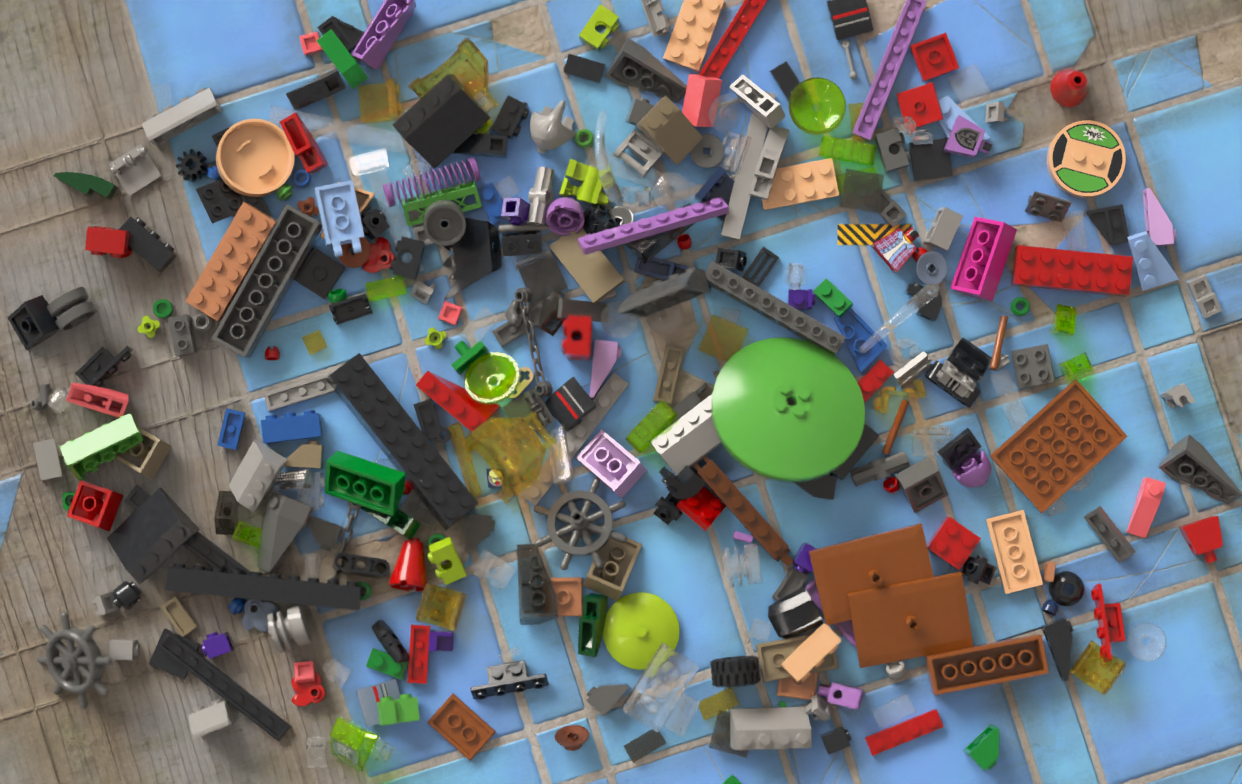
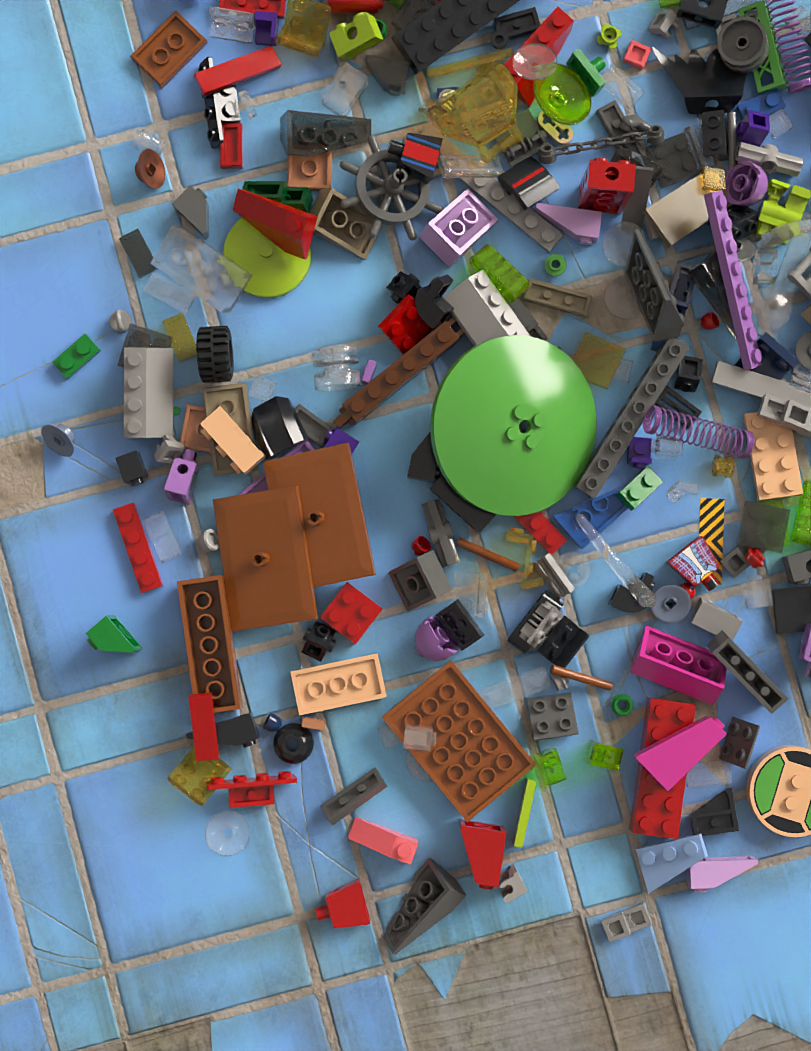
camera: 90 degrees right, 0 degrees up
none -> light grey tile [109,310,132,333]
none -> clear cone [131,129,165,155]
none -> red tile [188,692,219,761]
none -> tile [193,46,282,96]
none -> clear bracket [208,6,256,44]
none -> red tile [220,123,243,169]
none -> red wedge [233,188,318,259]
none -> torso [387,133,443,184]
none -> clear brick [403,724,437,751]
none -> red slope [459,819,507,890]
none -> lime tile [512,777,536,848]
none -> clear dish [513,43,557,80]
none -> bright green plate [544,254,566,276]
none -> dark pink slope [633,716,727,791]
none -> medium lavender piece [643,405,755,459]
none -> clear arm [667,481,699,503]
none -> clear yellow tile [701,167,726,192]
none -> dark grey brick [706,630,788,714]
none -> clear yellow wheel [712,455,734,479]
none -> clear brick [740,575,773,609]
none -> red plate [744,547,765,569]

